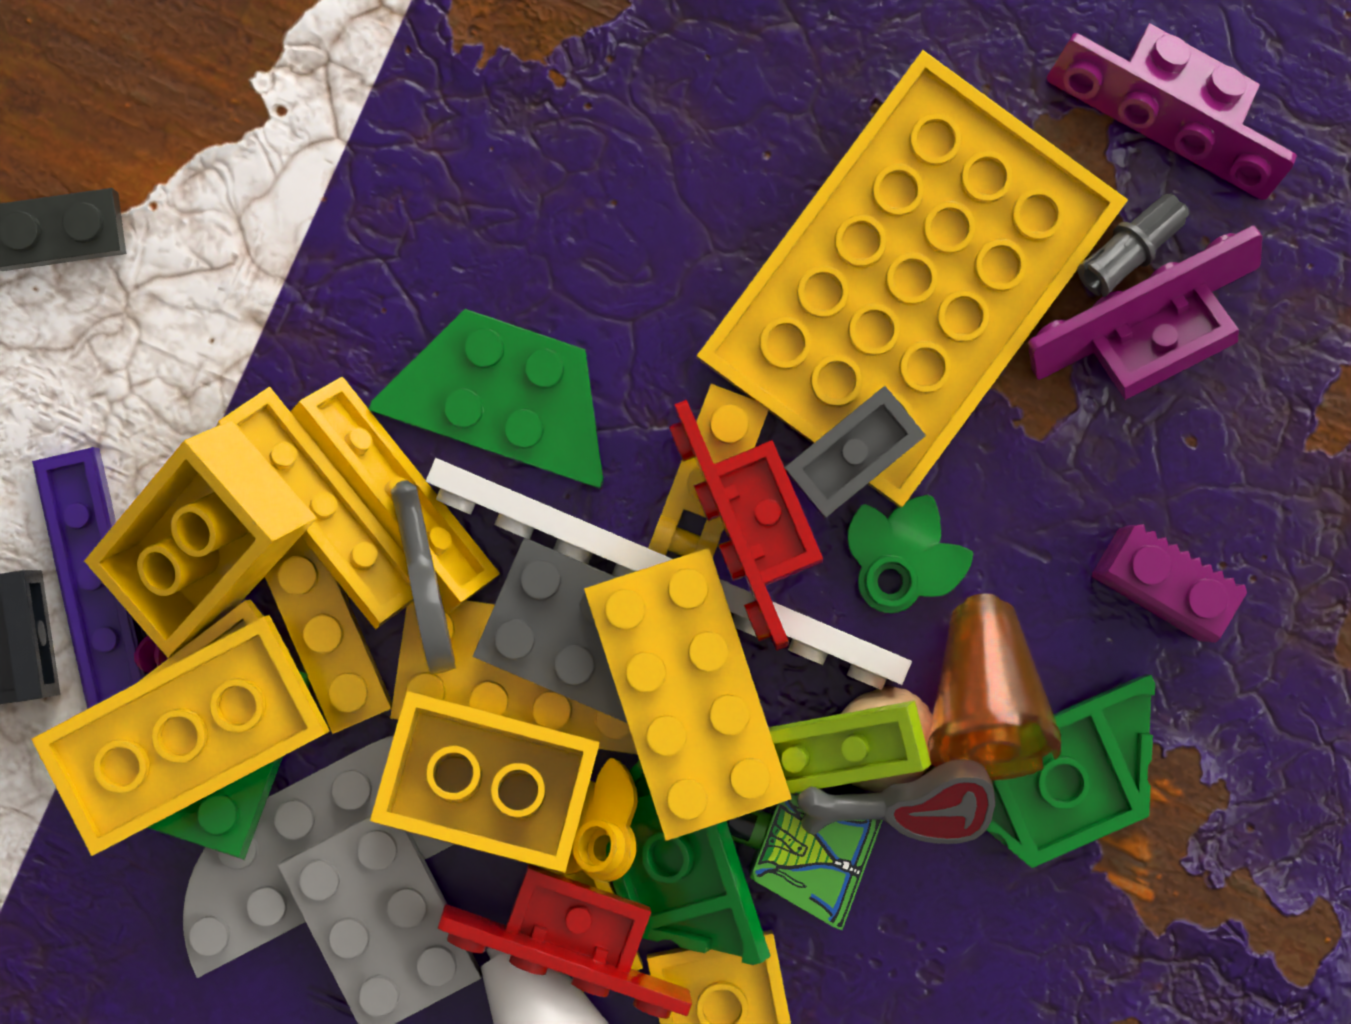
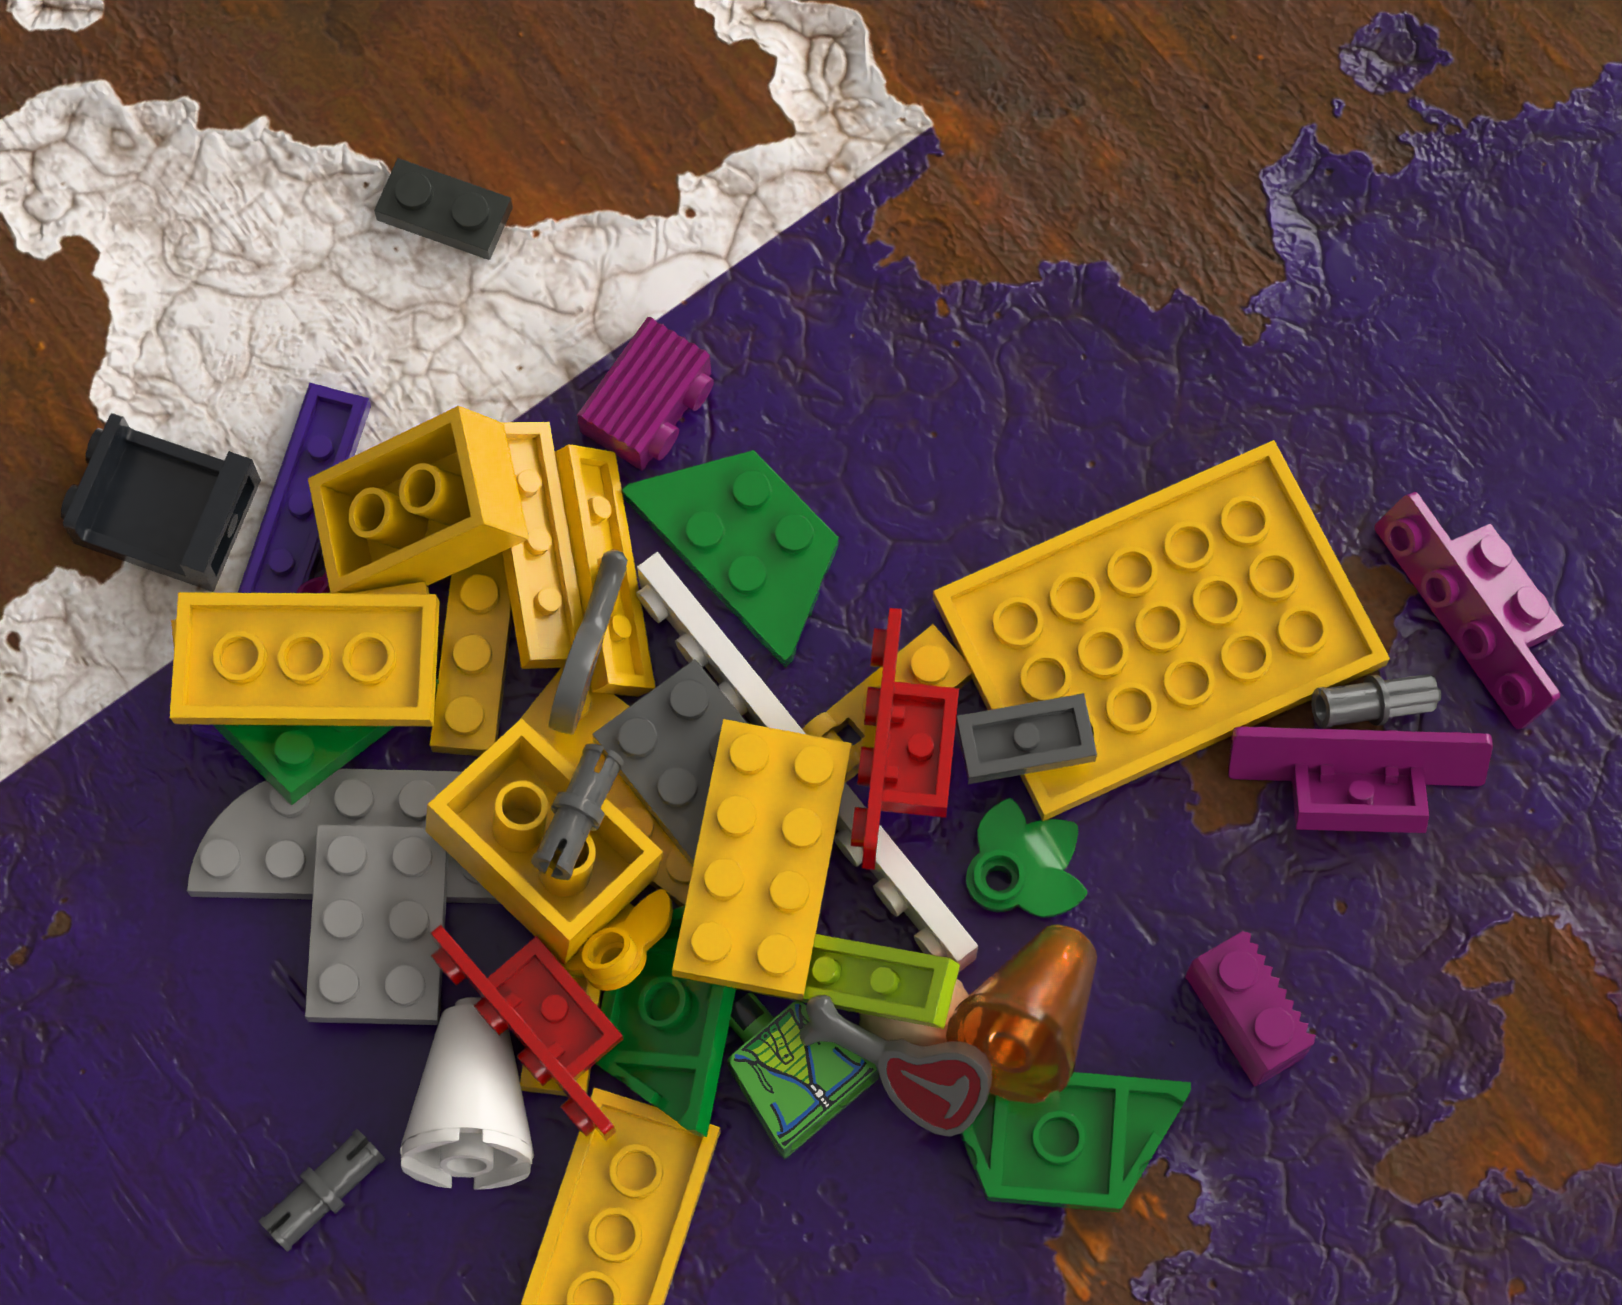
camera: 30 degrees right, 15 degrees down
none -> dark grey pin [531,744,624,880]
none -> magenta brick [577,317,714,471]

